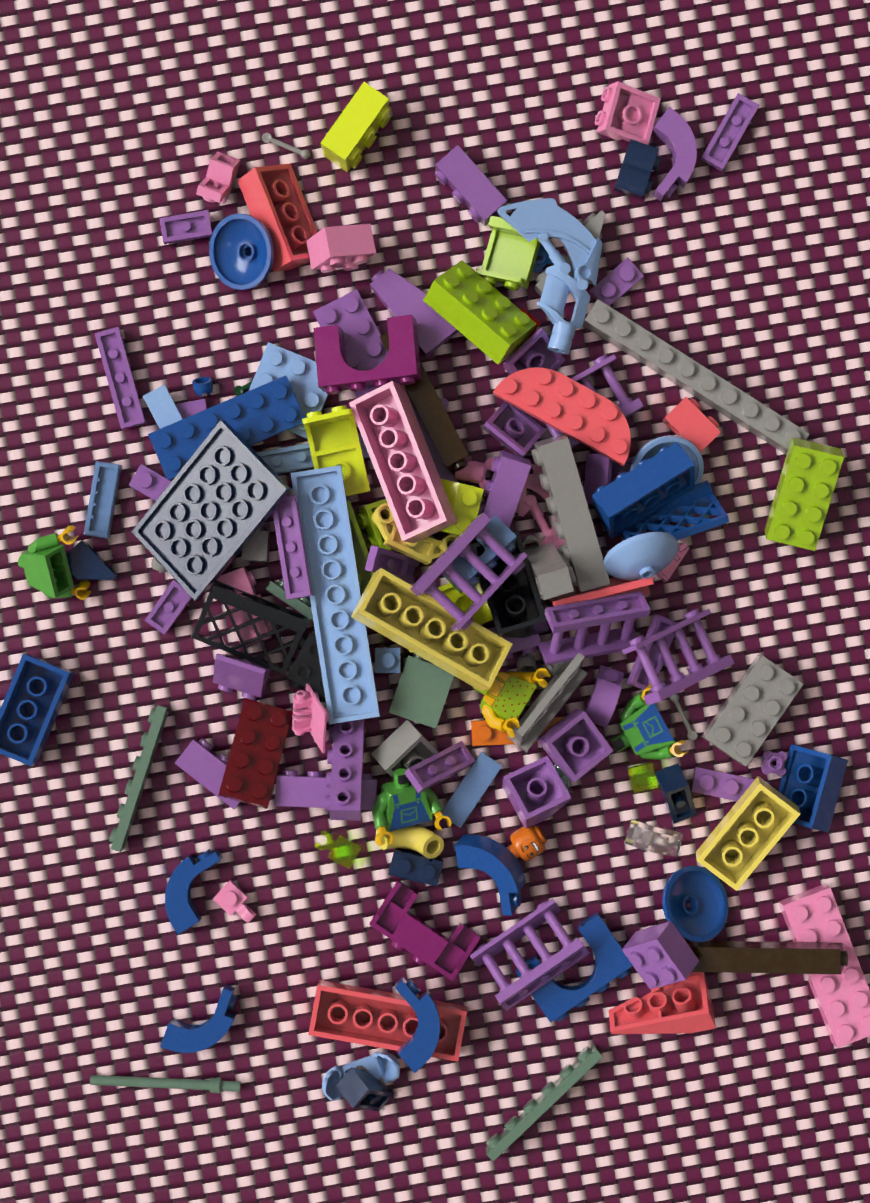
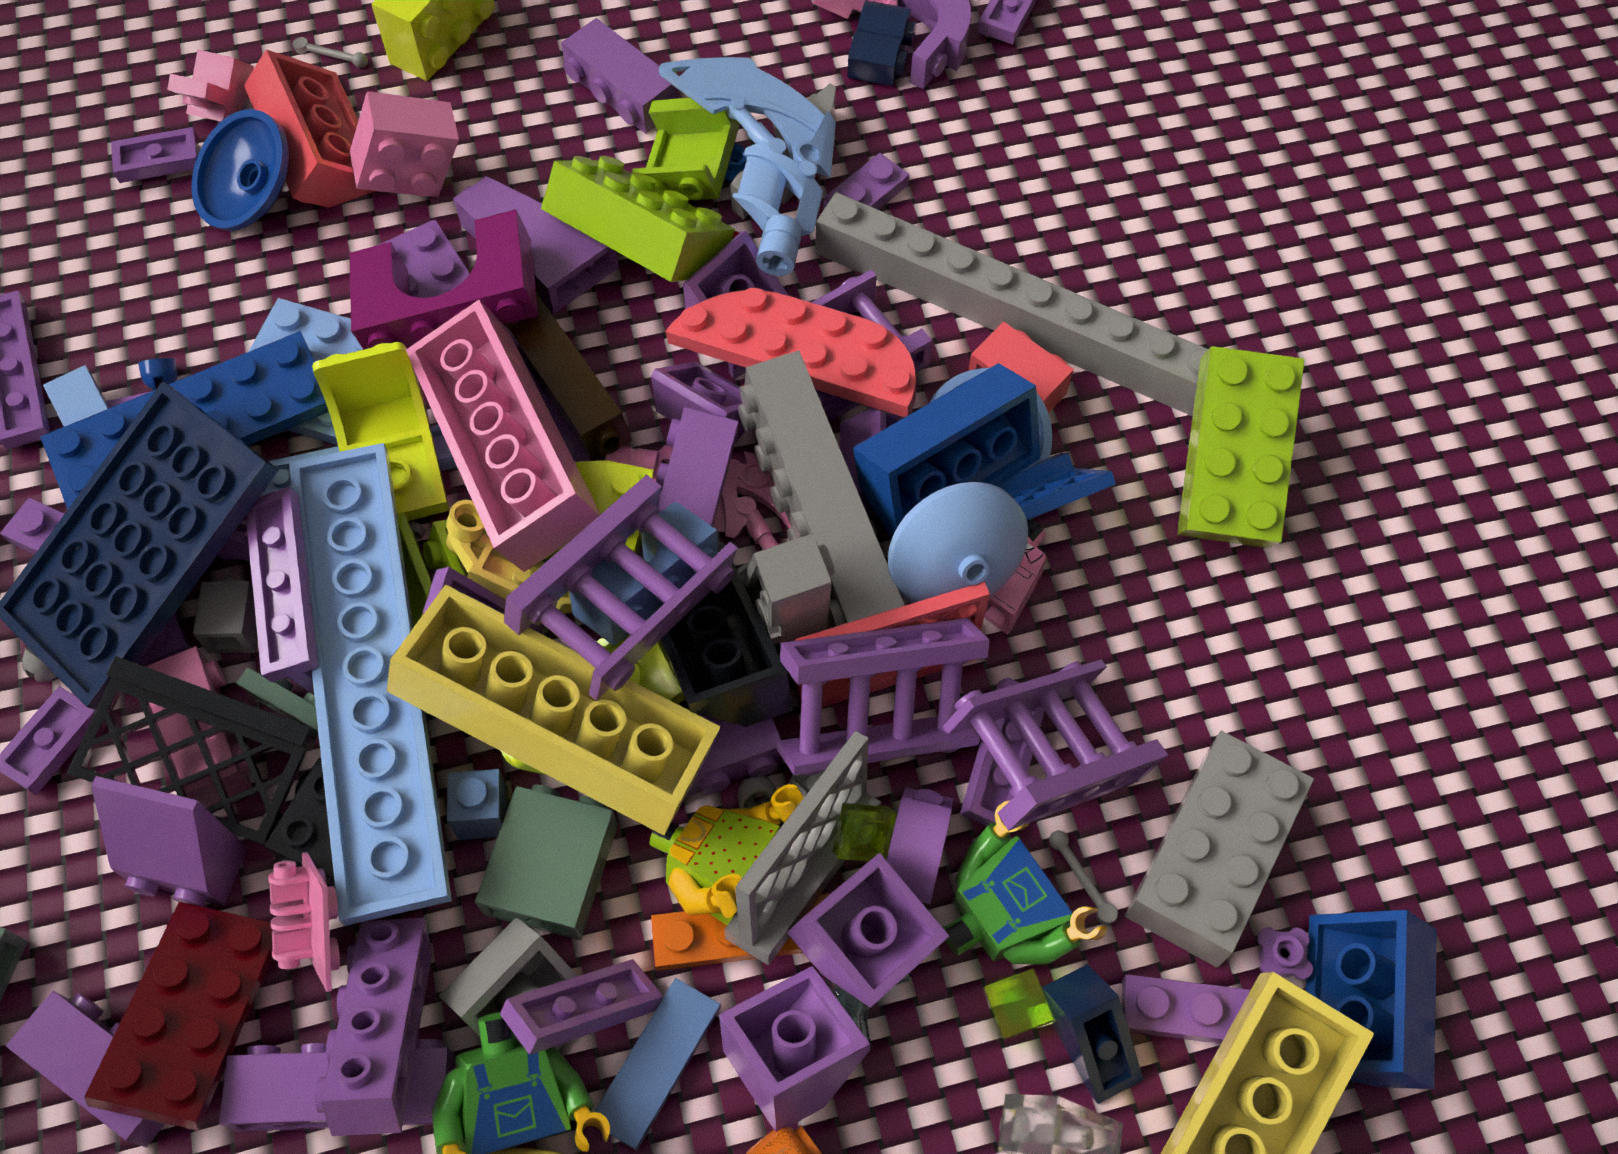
camera: 10 degrees left, 25 degrees down
none -> clear neon green plate [832,803,897,861]

